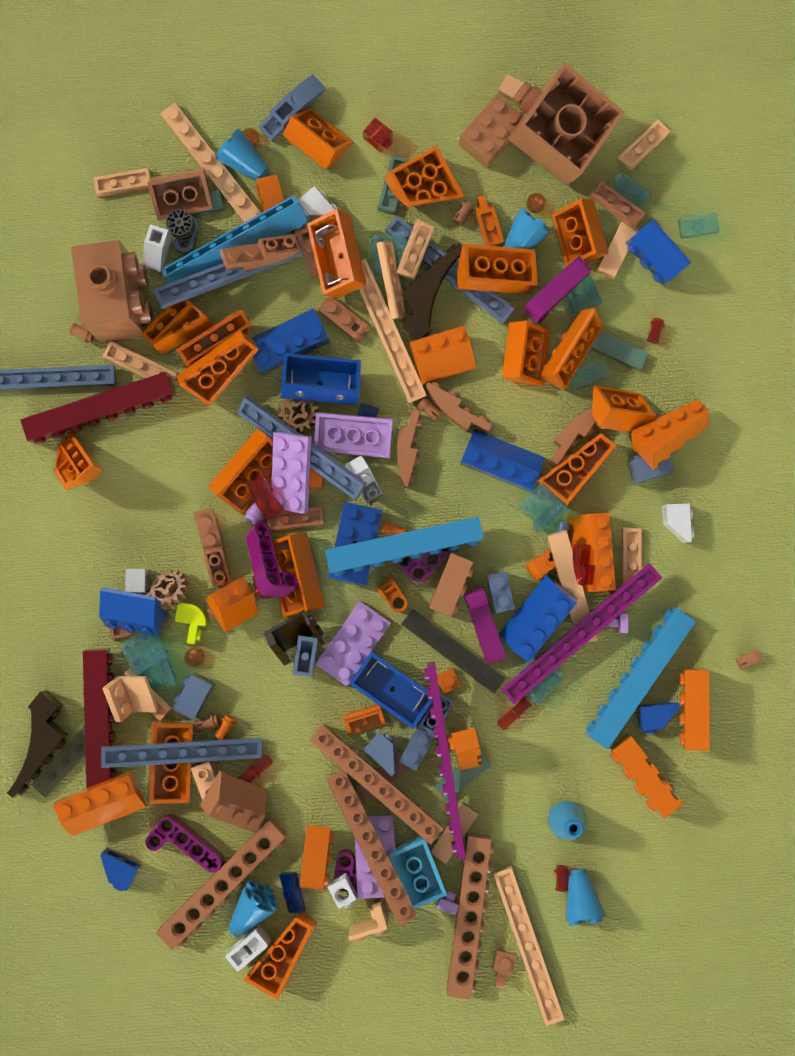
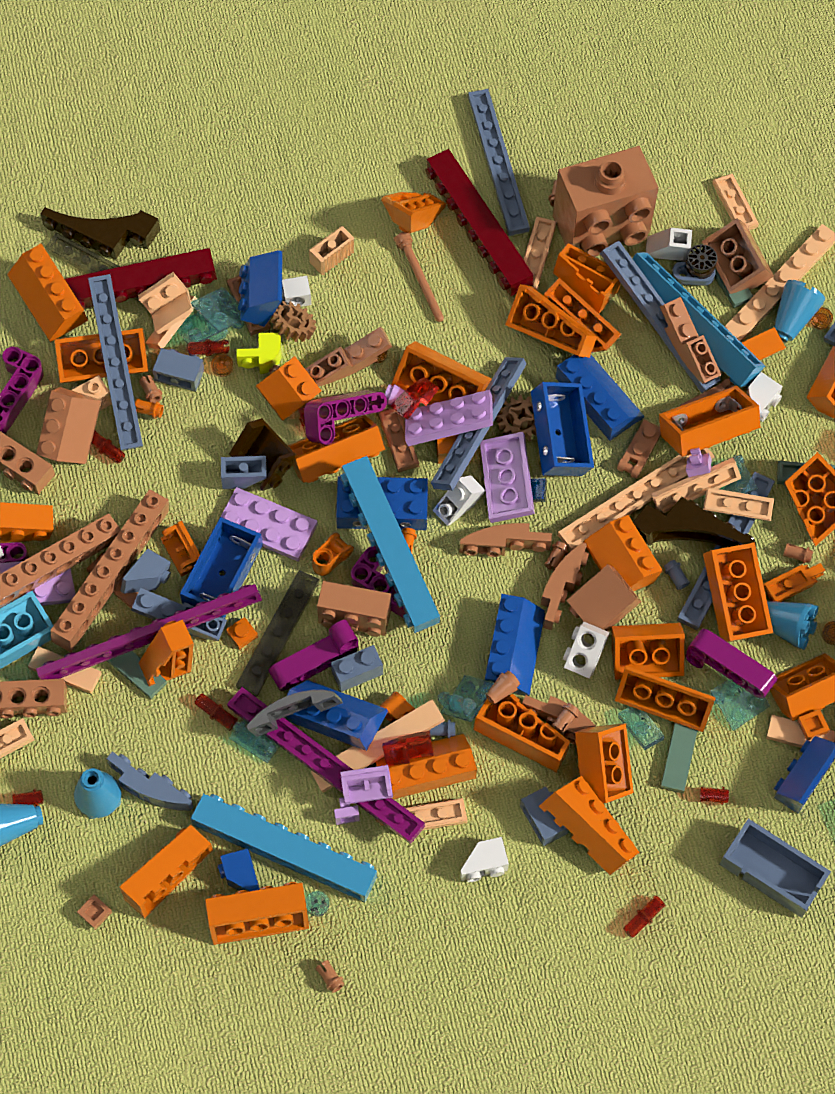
camera: 75 degrees right, 20 degrees down
none -> nougat plate [77,895,112,930]
none -> sand blue slope [106,751,193,811]
none -> clear red axle [186,339,230,356]
none -> dark grey slope [247,690,343,737]
none -> clear light blue tile [305,891,329,917]
none -> light nougat brick [309,226,354,275]
none -> lavender hinge [341,765,393,804]
none -> nougat piece [394,232,444,322]
none -> nougat cone [485,671,520,705]
none -> nougat pin [551,703,579,734]
none -> white brick [563,622,610,679]
none -> nougat brick [567,565,642,636]
none -> clear red axle [623,895,666,938]
none -> sand blue pin [664,560,690,590]
none -> lavender tile [686,448,712,477]
none -> sand blue piece [719,819,831,918]
none -> orange plate [797,709,830,740]

